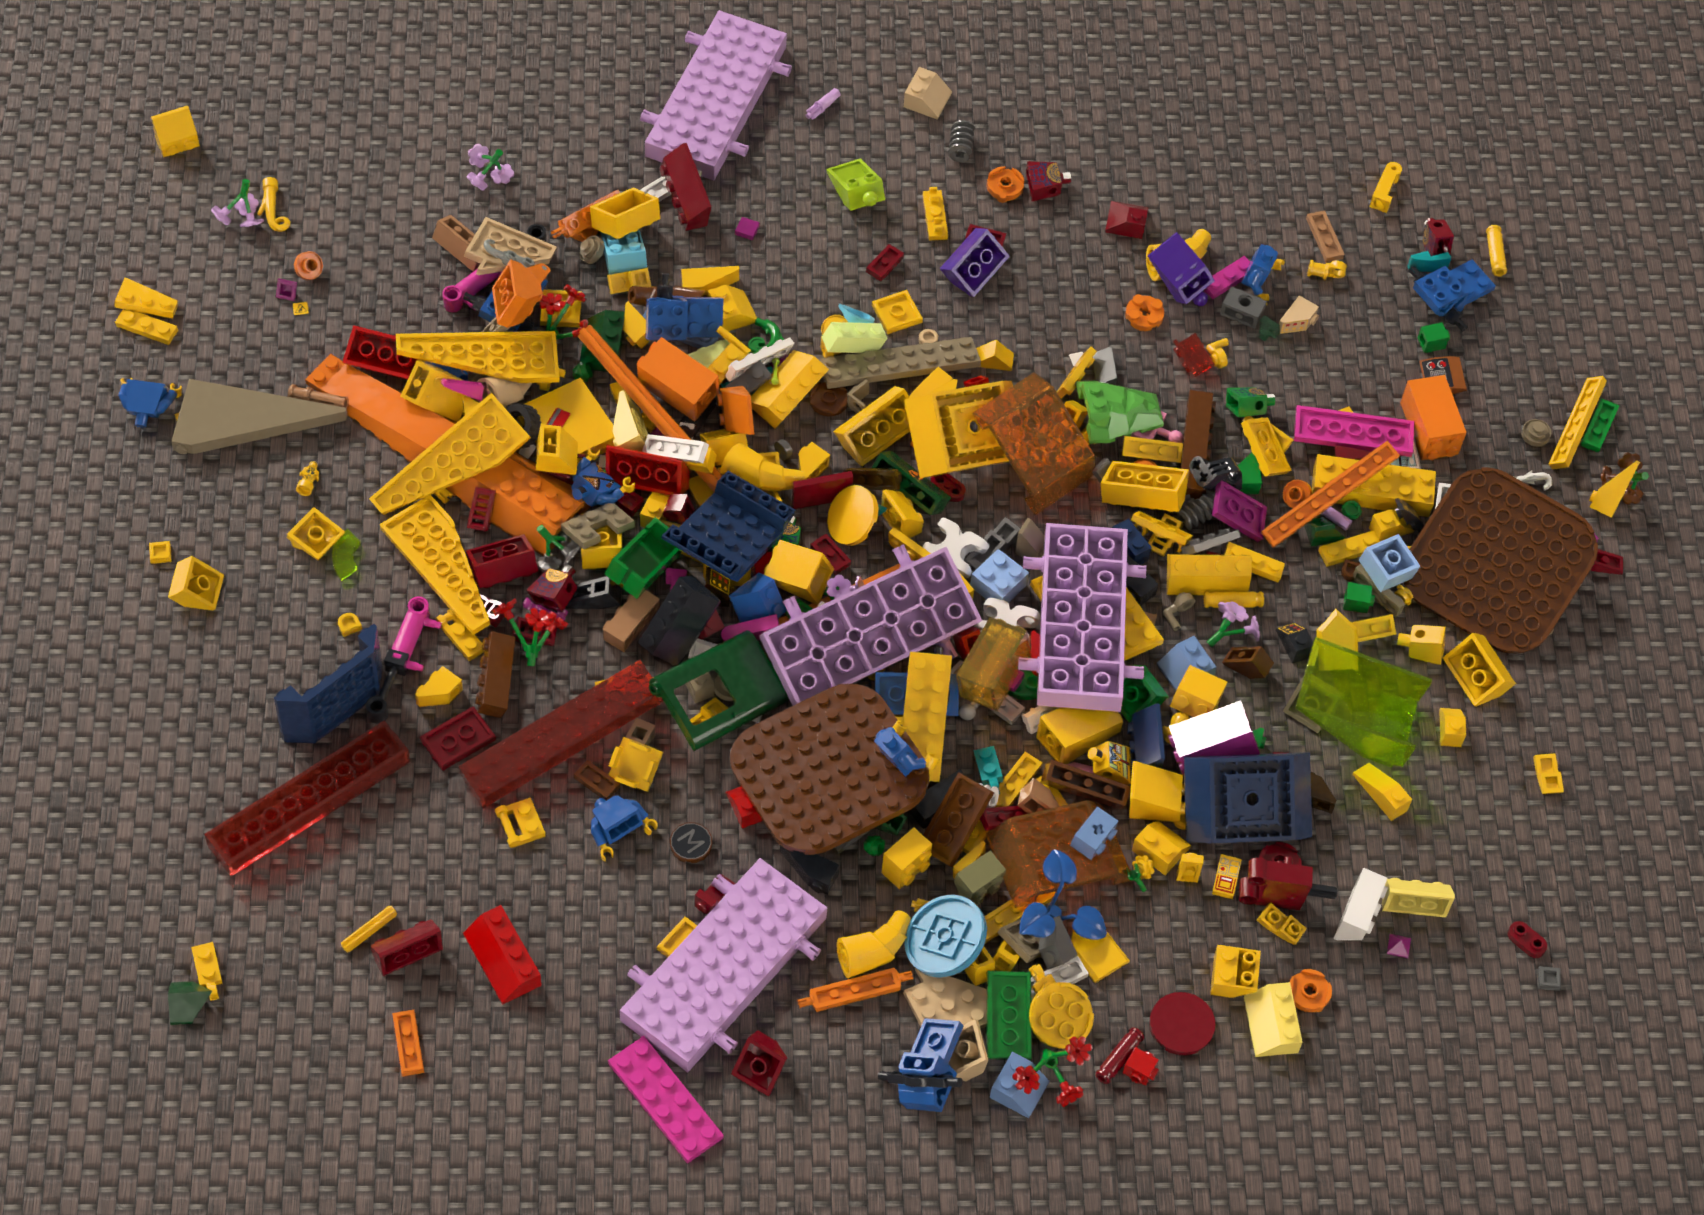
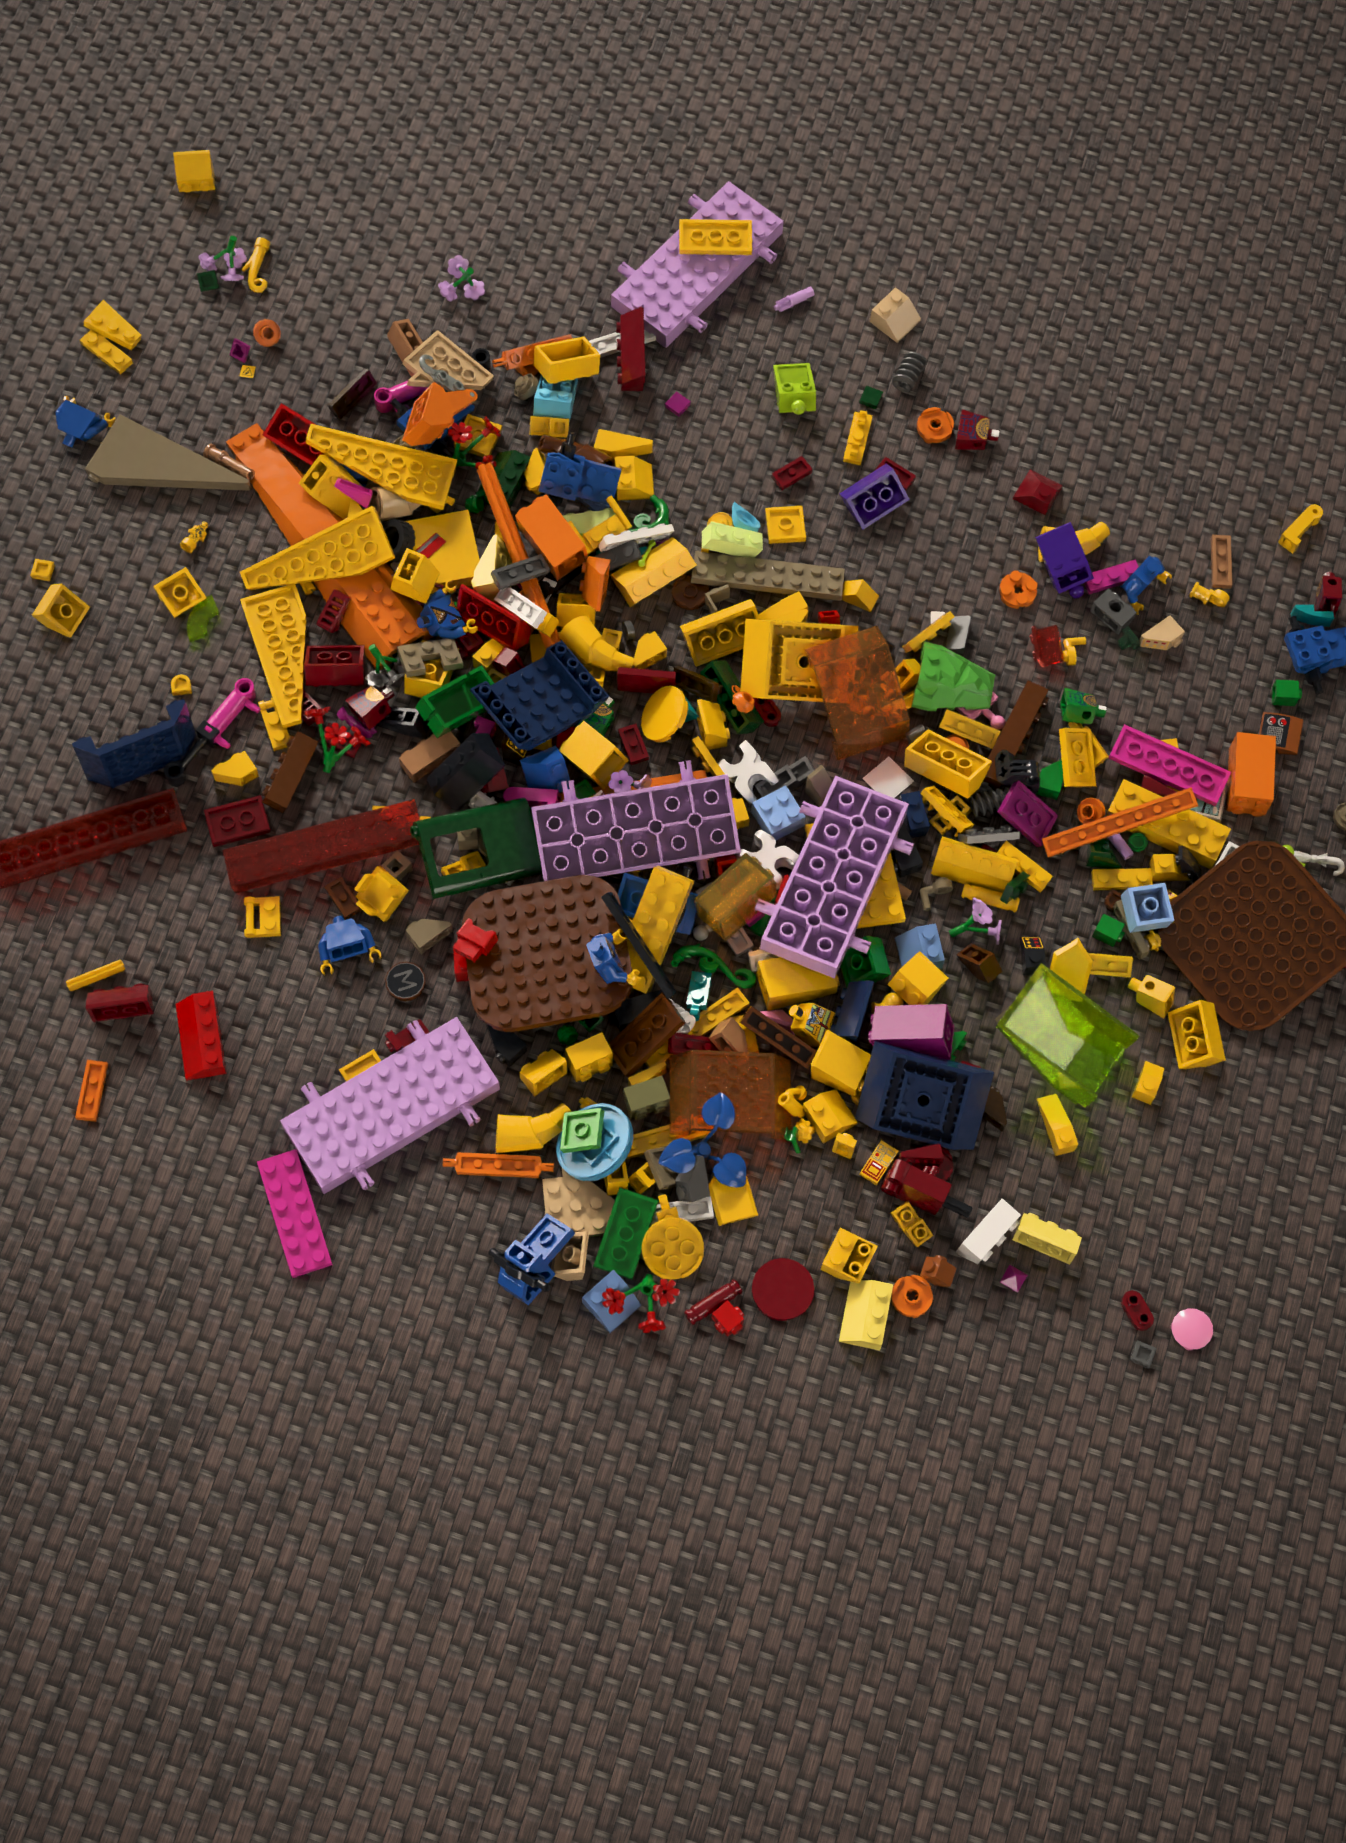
camera: 20 degrees right, 10 degrees up
dark red slope [731,1030,787,1096] -> none
tan tile [919,329,938,344] -> none
medium blue brick [1070,807,1118,860] -> none
yellow slope [1533,754,1564,794] -> none
none -> dark green plate [197,270,220,292]
none -> dark brown plate [327,368,377,420]
none -> dark tan slope [406,919,453,955]
none -> red piece [453,918,498,963]
none -> dark grey plate [491,554,550,590]
none -> yellow slope [520,1049,567,1097]
none -> bright green plate [560,1108,604,1153]
none -> black tile [601,892,677,999]
none -> green plant [671,943,756,989]
none -> yellow plate [679,219,752,255]
none -> orange plate [732,691,754,714]
none -> yellow plant [778,1085,807,1118]
none -> dark green tile [859,386,883,409]
none -> sticker [862,756,914,798]
none -> dark red slope [898,1144,944,1164]
none -> dark orange brick [920,1255,957,1287]
none -> dark green plate [1000,871,1030,904]
none -> bright pink dish [1171,1309,1213,1350]

